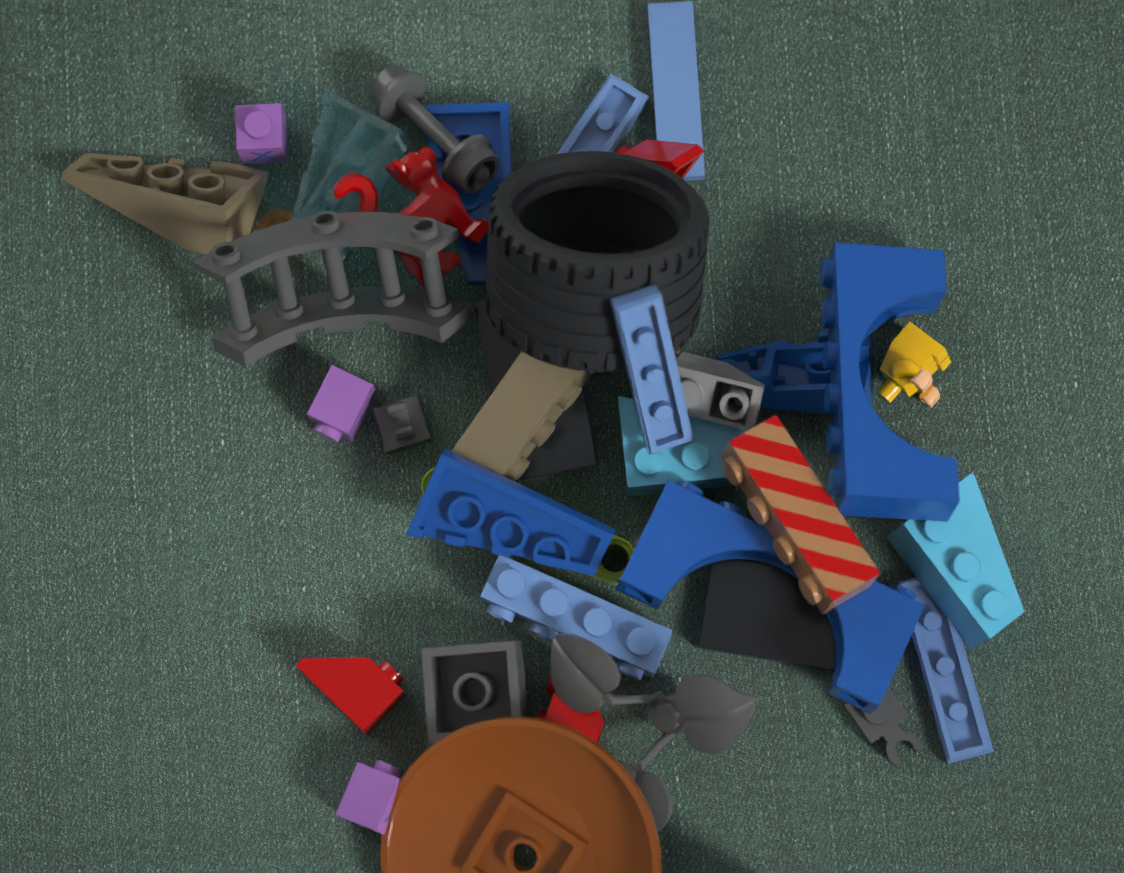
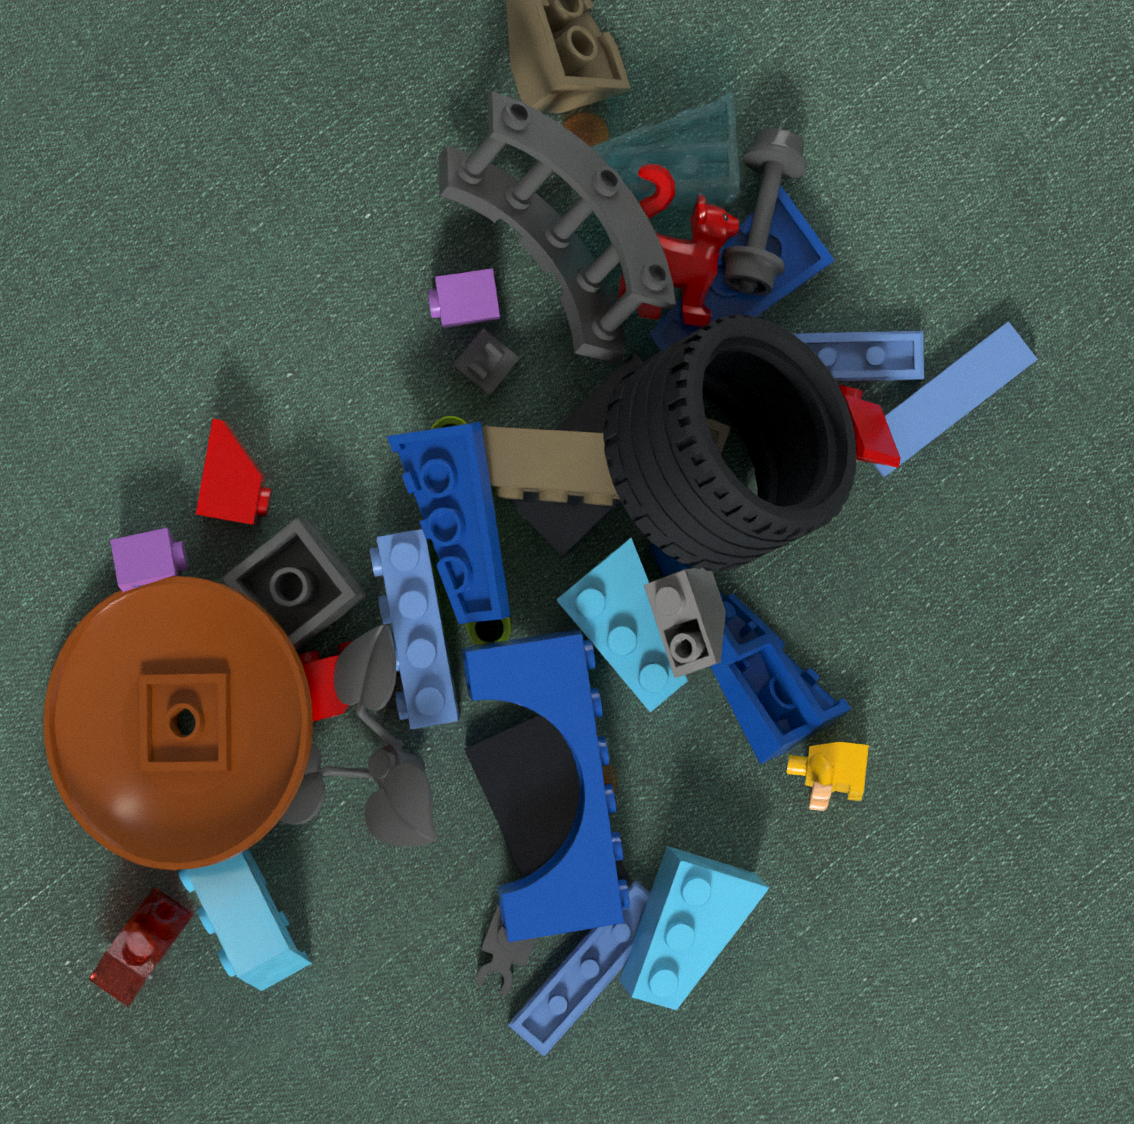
camera: 45 degrees right, 10 degrees up
medium lavender brick [235,103,288,164] -> none
medium blue tile [610,284,694,455] -> none
medium nougat brick [720,415,880,614] -> none
blue arch [819,242,960,522] -> none

